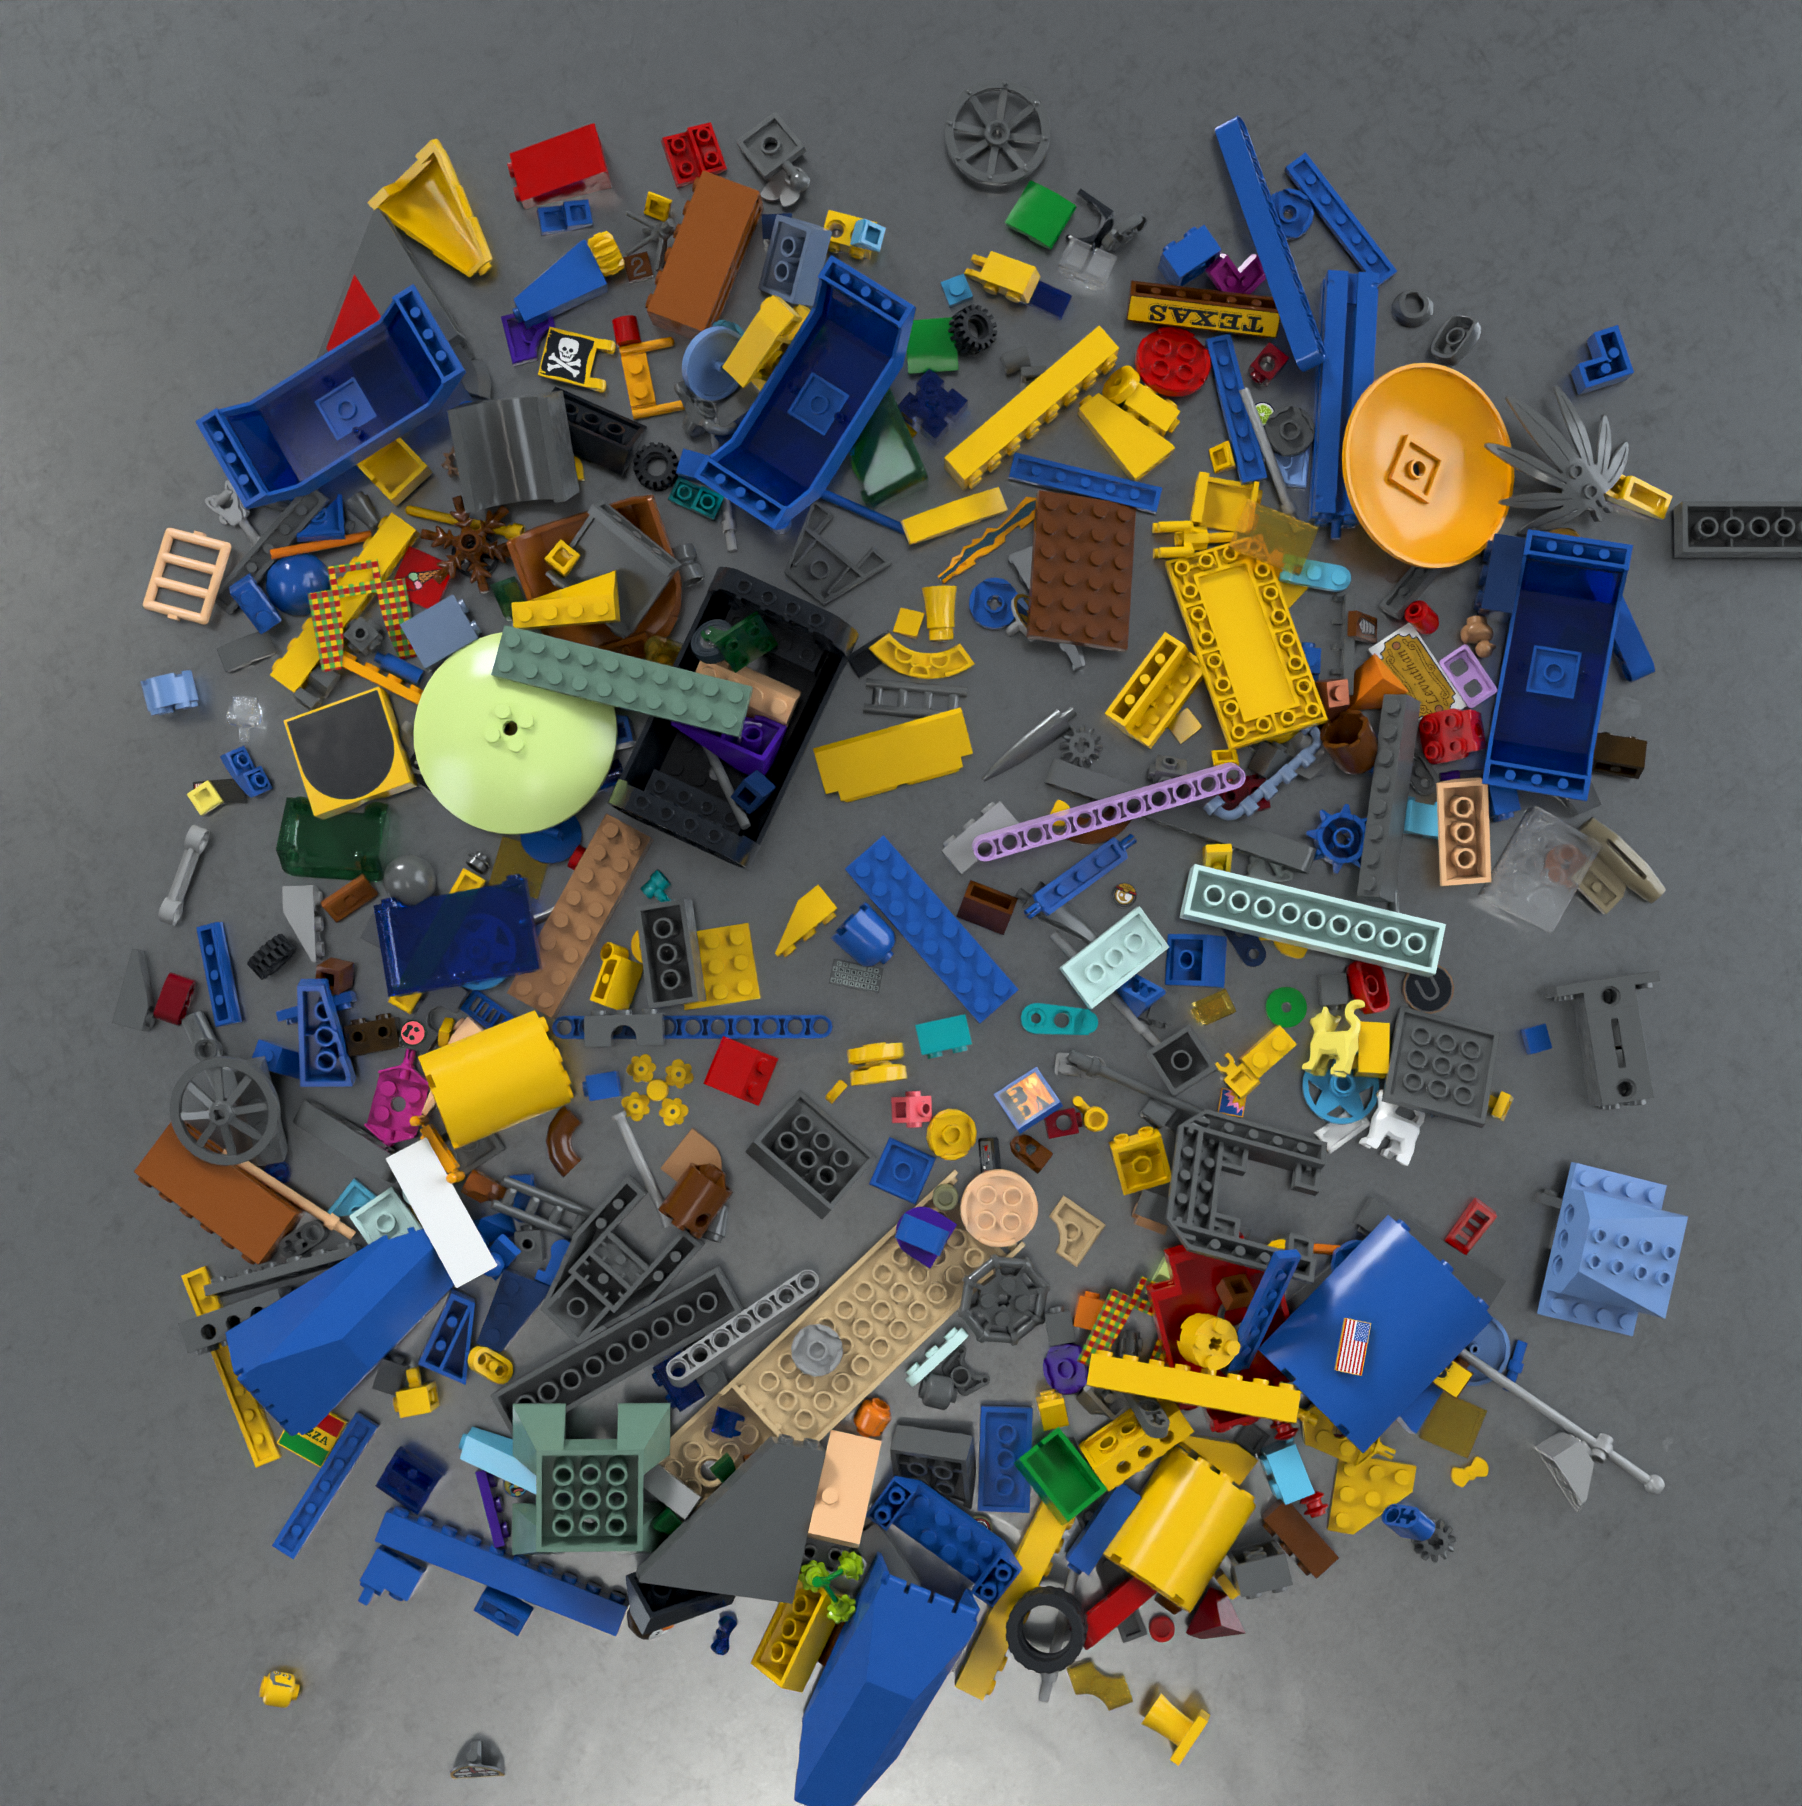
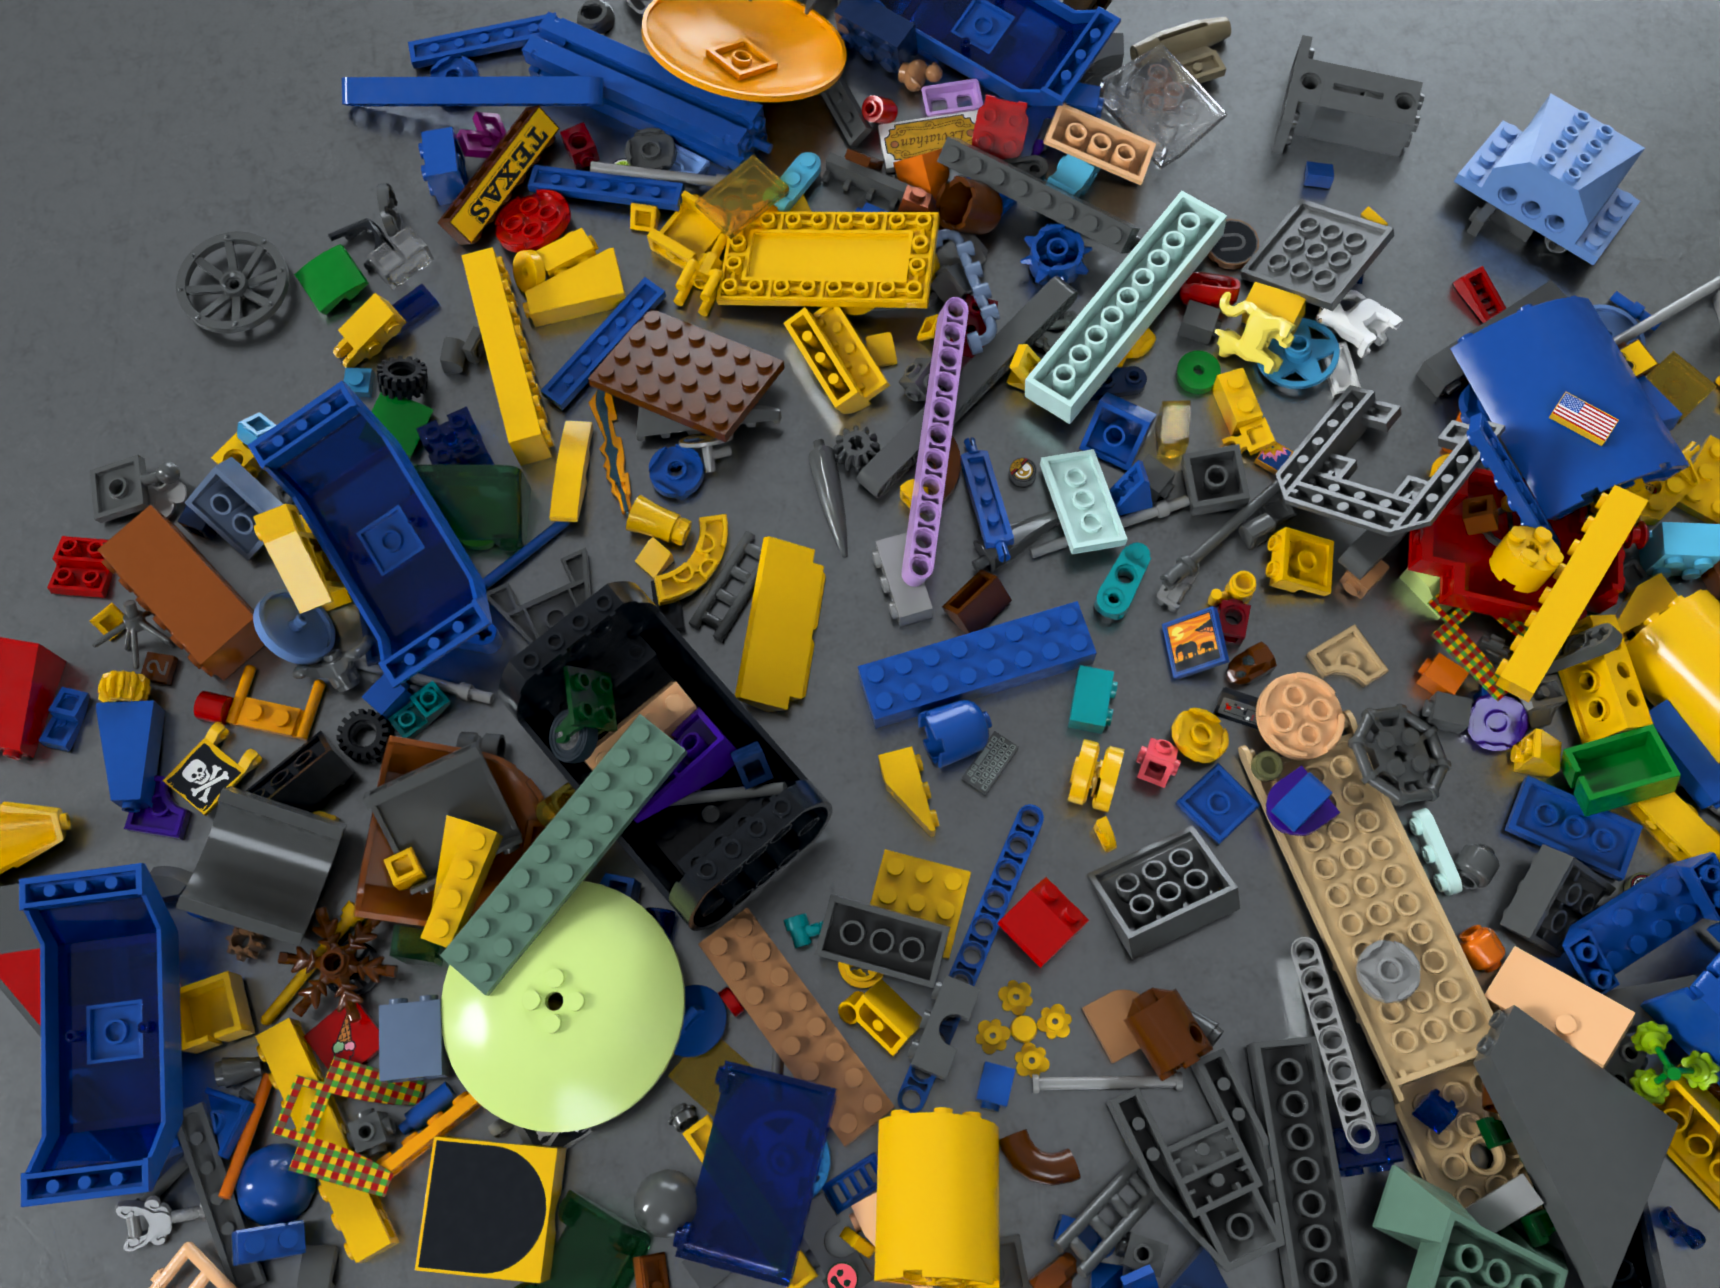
camera: 65 degrees left, 15 degrees down
dark grey leg [293,664,341,711] -> none
blue leg [534,1238,571,1286] -> none
dark grey piece [941,1345,990,1396] -> none

